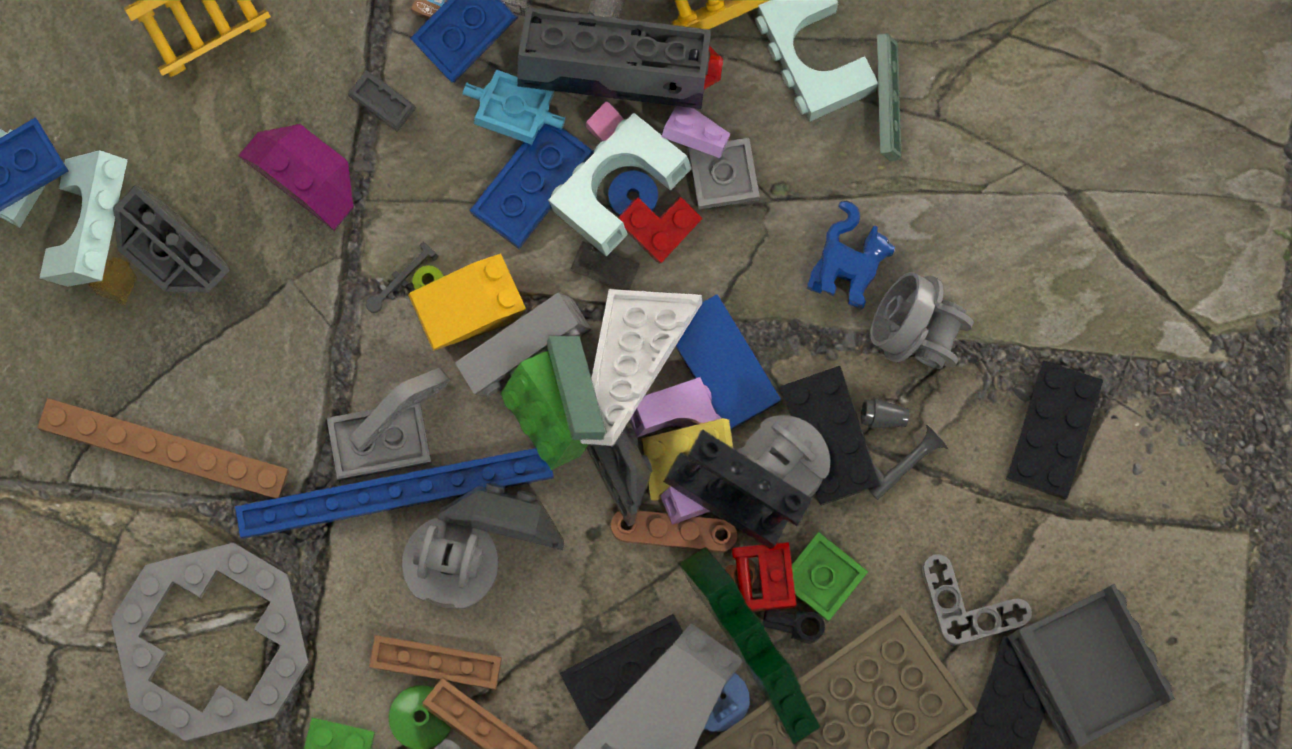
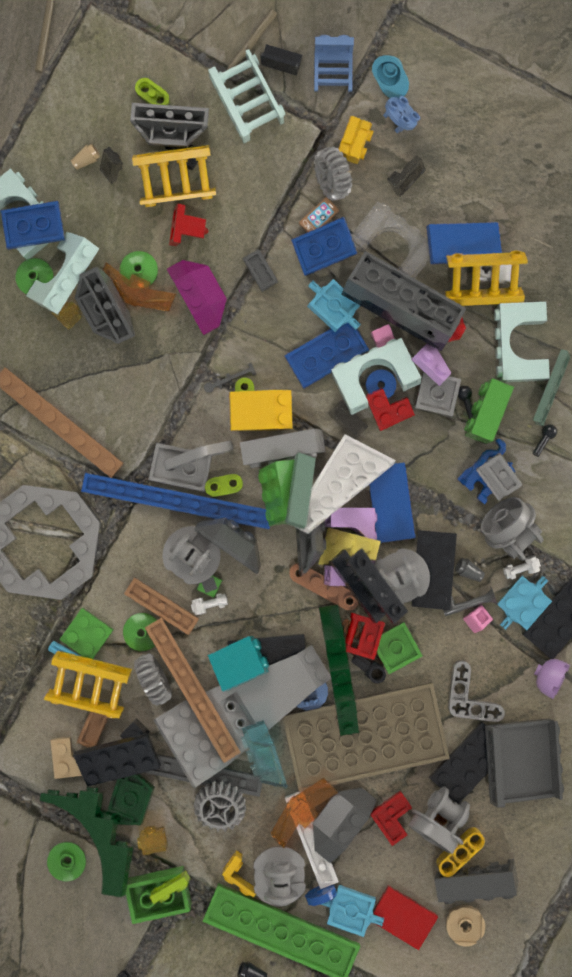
camera: 25 degrees right, 10 degrees up
none -> bright green dish [16,258,54,294]
none -> tan cone [71,144,100,170]
none -> clear smoke hinge [99,147,123,184]
none -> clear orange plate [103,262,177,312]
none -> bright green dish [120,251,158,289]
none -> red piece [169,204,208,246]
none -> white bar [191,593,228,616]
none -> tile [197,575,222,598]
none -> lime plate [205,474,243,497]
none -> teal brick [208,636,269,692]
none -> black bar [458,386,474,420]
none -> bright pink slope [463,604,493,633]
none -> bright green brick [464,378,514,444]
none -> light grey plate [476,453,522,501]
none -> medium azure plate [497,576,552,630]
none -> white bar [503,555,541,579]
none -> black bar [533,424,557,457]
none -> lavender cylinder [534,659,570,699]

